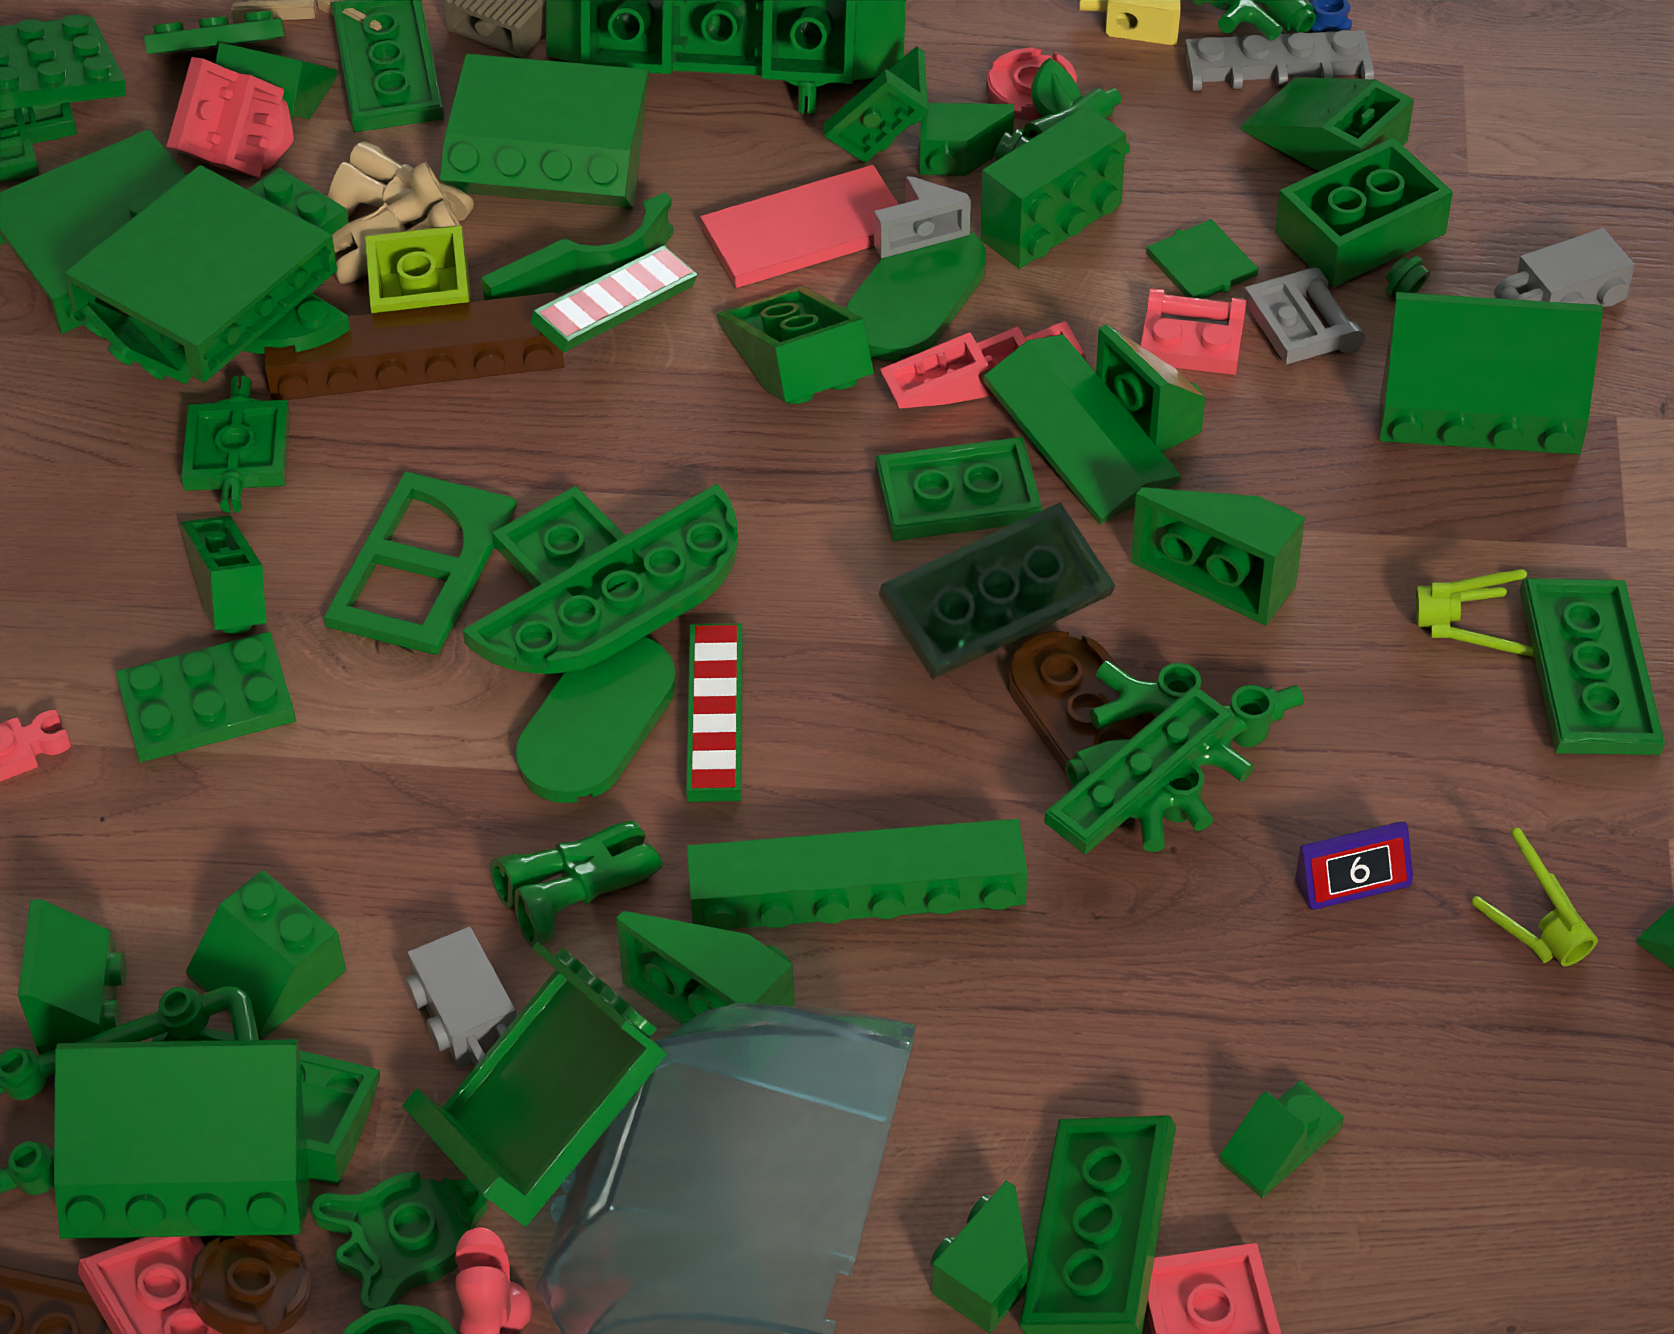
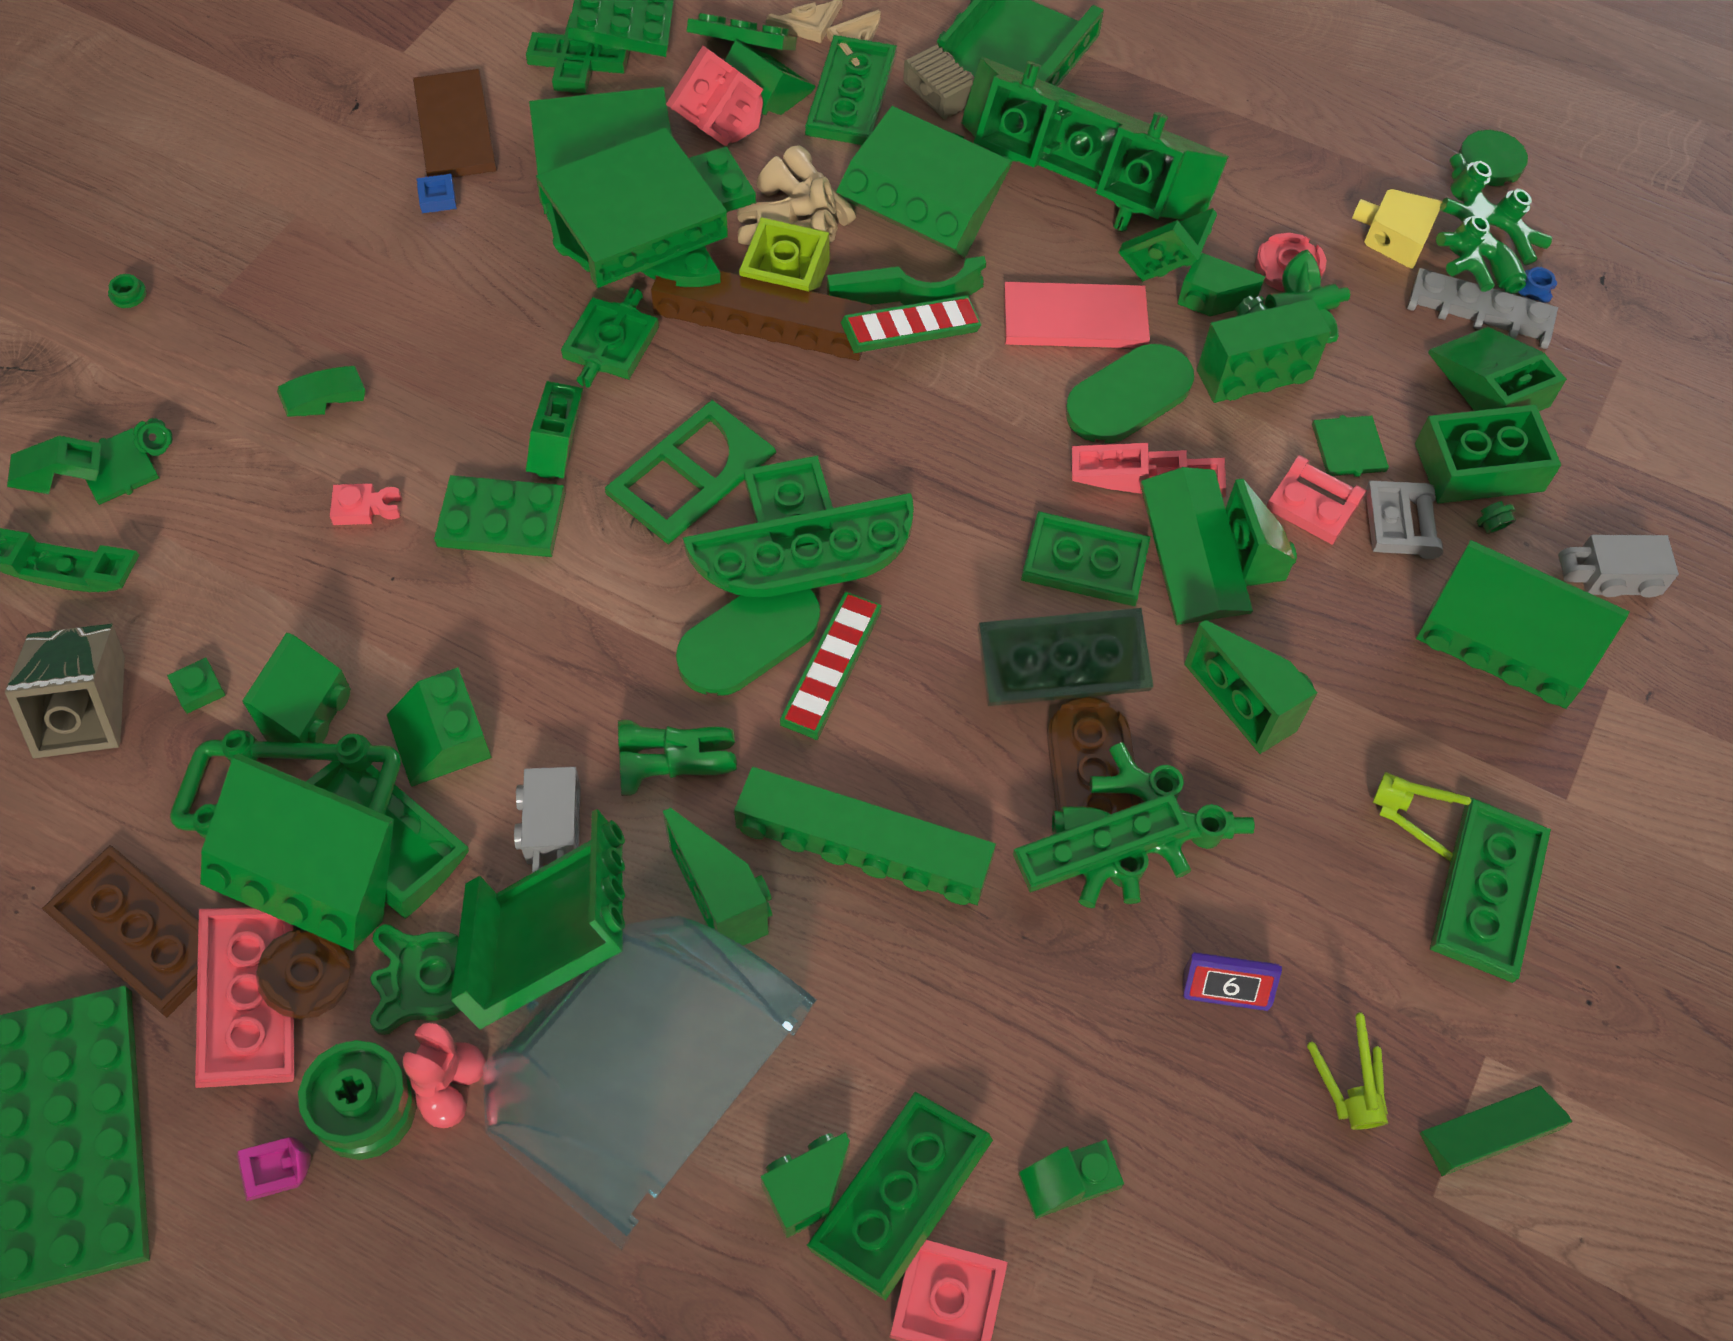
camera: 20 degrees right, 10 degrees up
green slope [717,286,874,404] -> none
light grey slope [874,176,971,258] -> none

